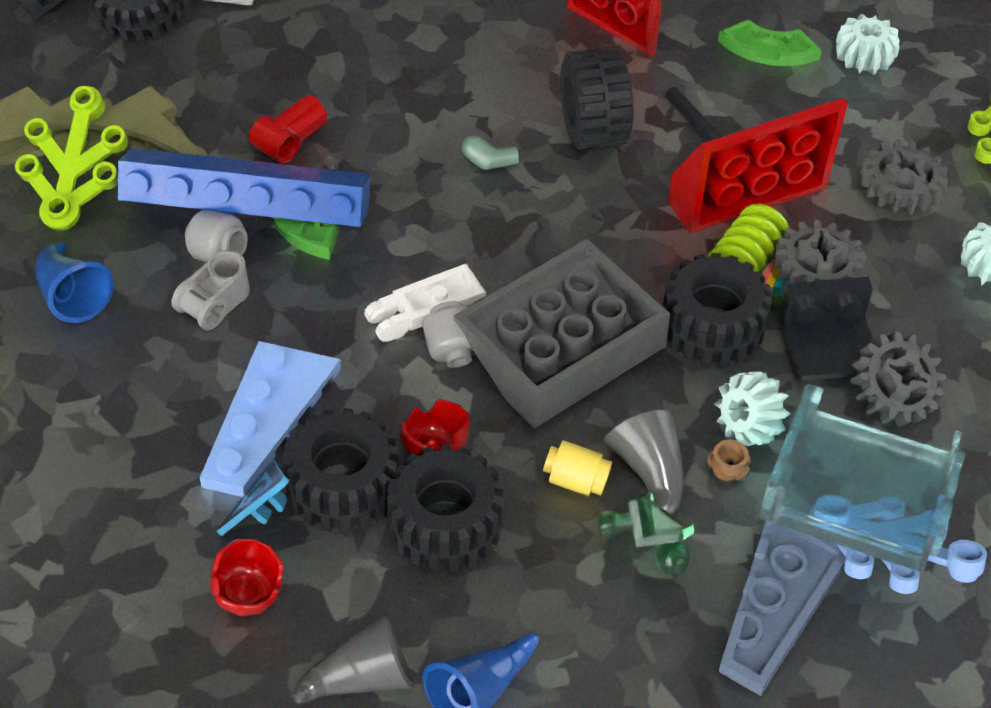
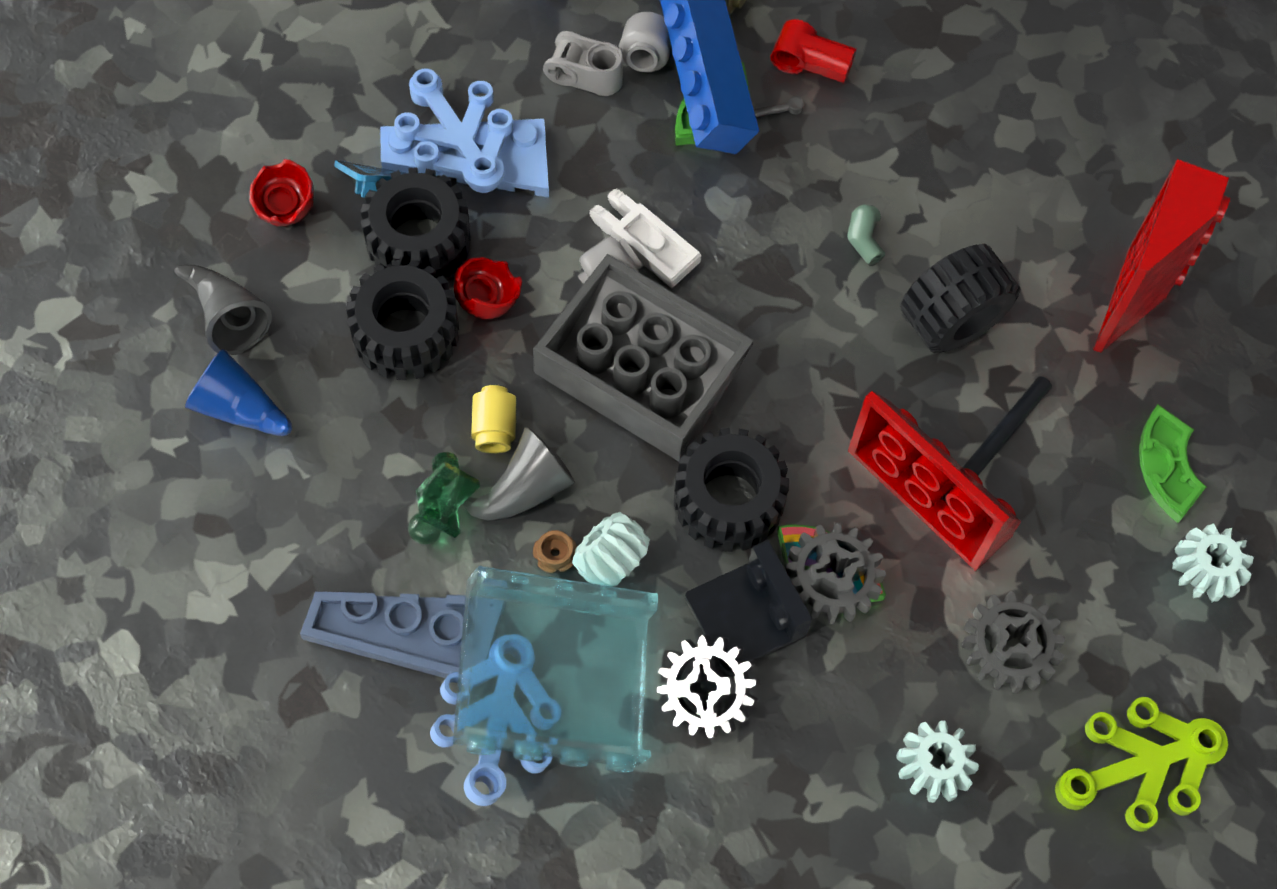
camera: 70 degrees right, 15 degrees up
lime piece [708,204,789,272] -> none
none -> light blue plant [394,69,513,193]

